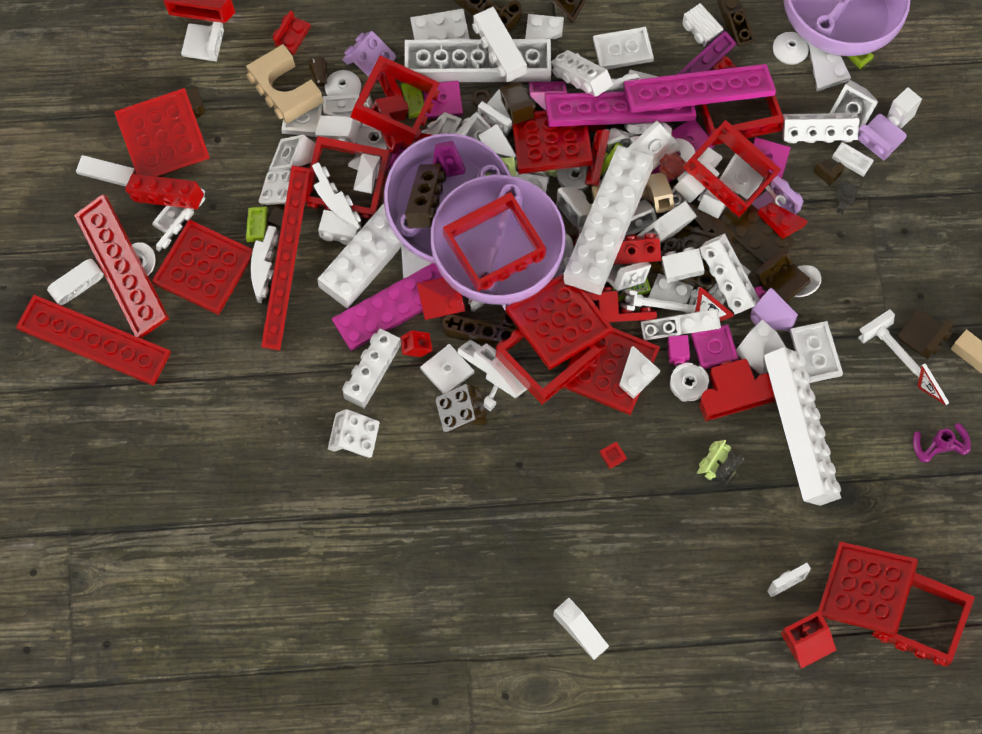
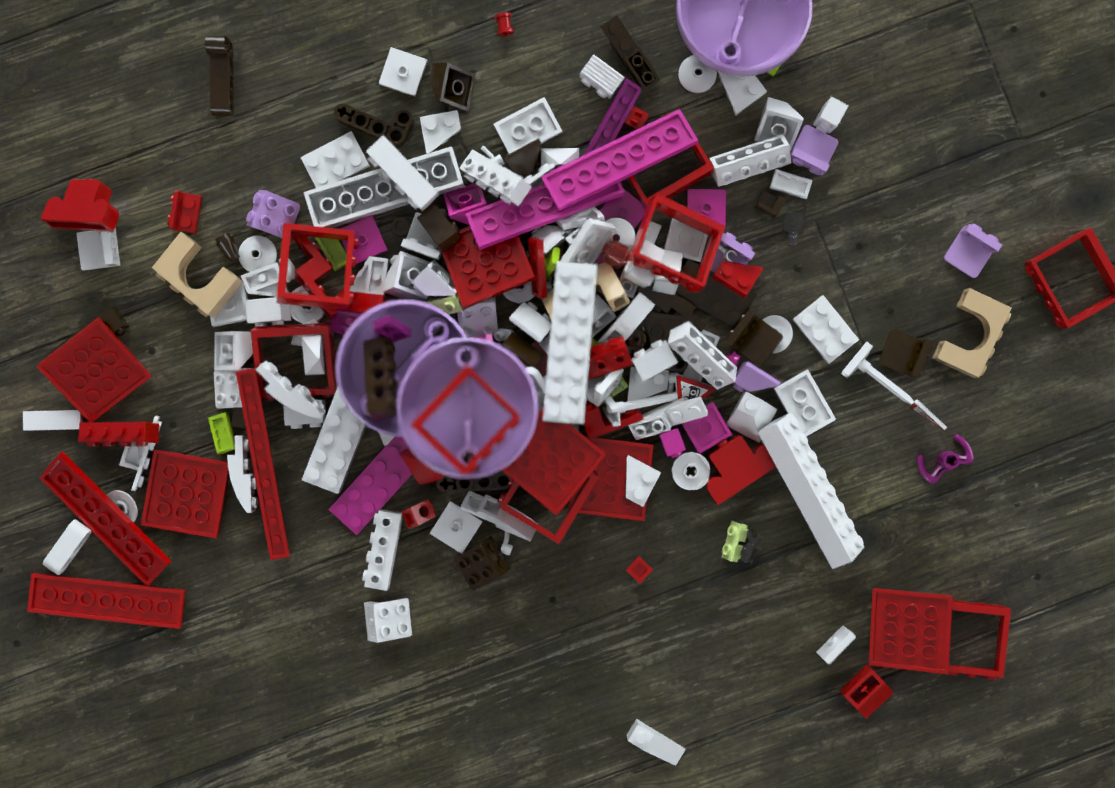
camera: 10 degrees left, 20 degrees up
none -> dark brown slope [504,138,541,179]
none -> white plate [792,295,859,364]

